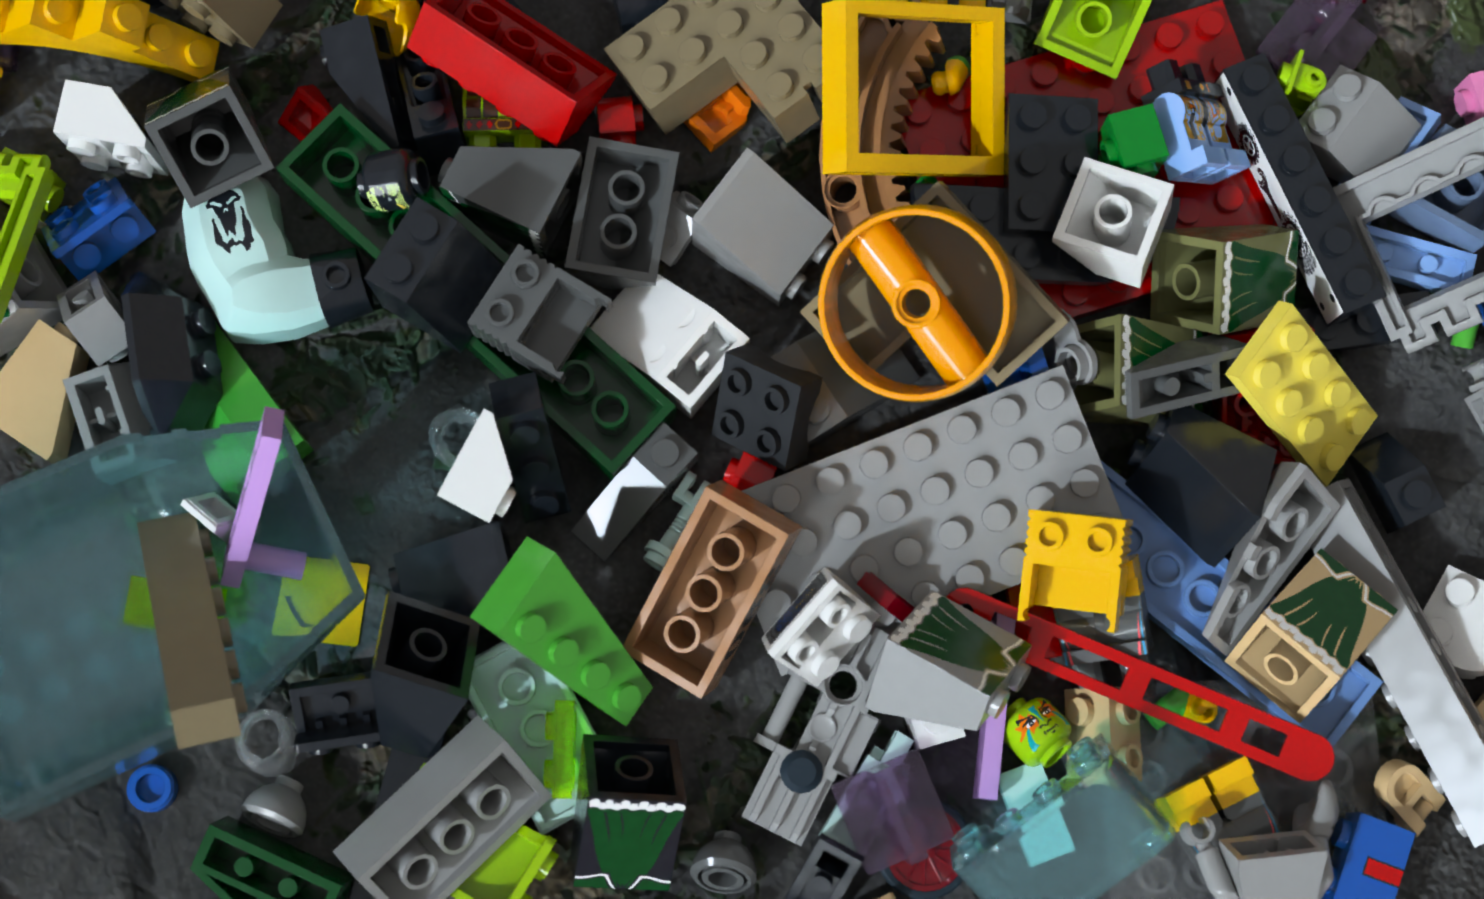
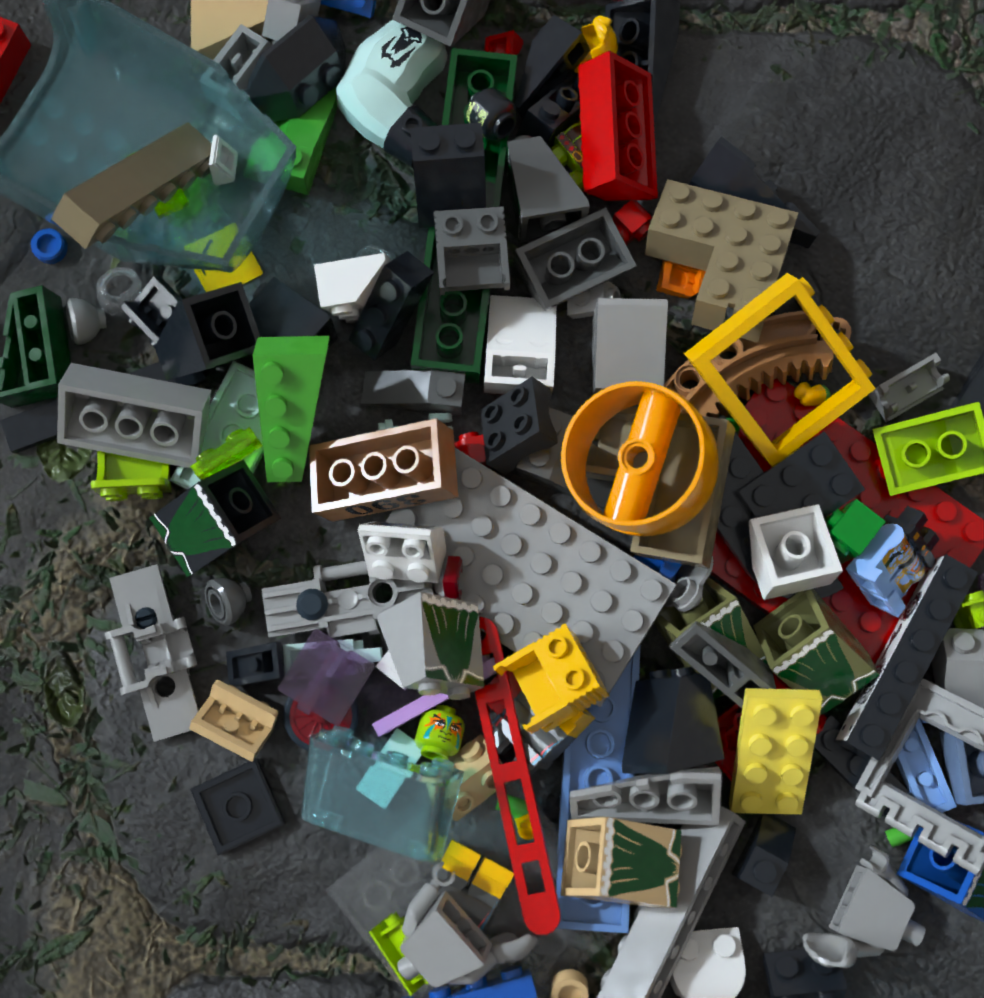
camera: 55 degrees right, 0 degrees up
lavender piece [220,406,307,588] -> none

